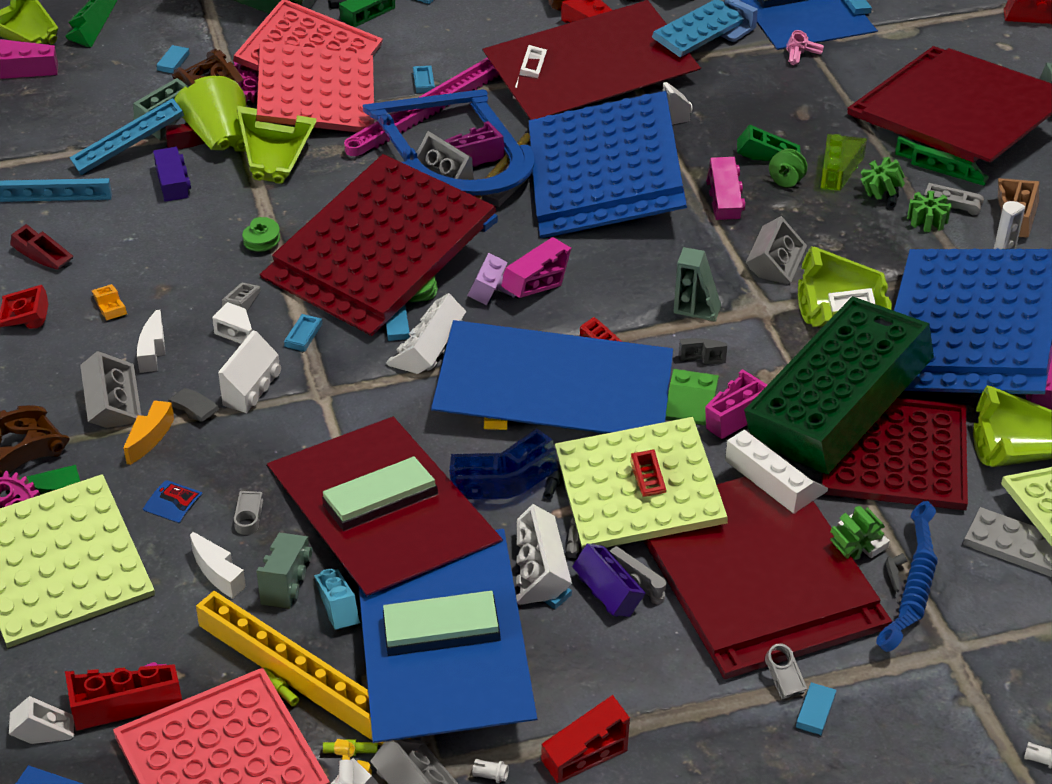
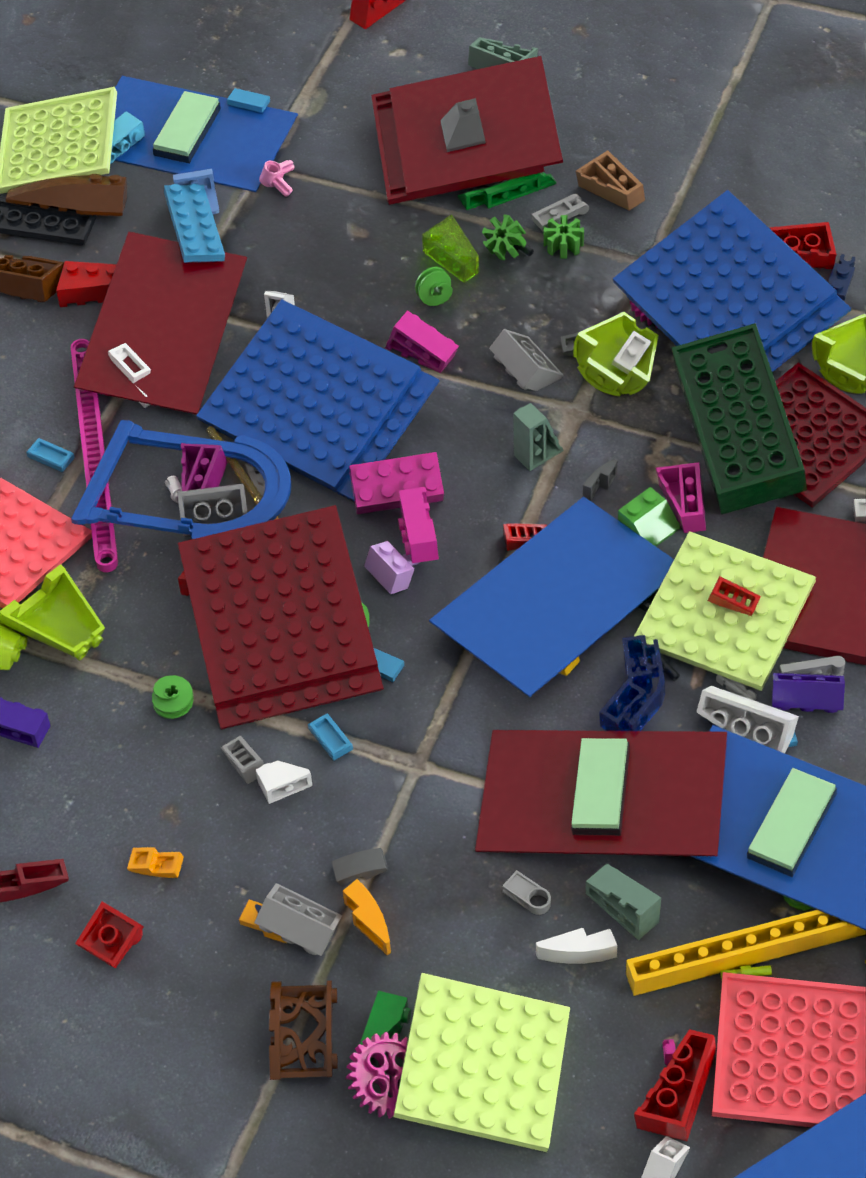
camera: 50 degrees left, 10 degrees up
white slope [137,310,165,373] -> none
sticker [143,480,203,523] -> none
white slope [218,330,281,413] -> none
medium azure slope [314,569,360,630] -> none
lime bar [323,739,378,756] -> none
white wedge [386,293,466,374] -> none
white wedge [725,430,828,514] -> none
green slope [737,125,800,161] -> none
white brick [994,201,1025,249] -> none
none -> dark pink brick [350,452,444,514]
none -> dark grey slope [440,98,486,152]

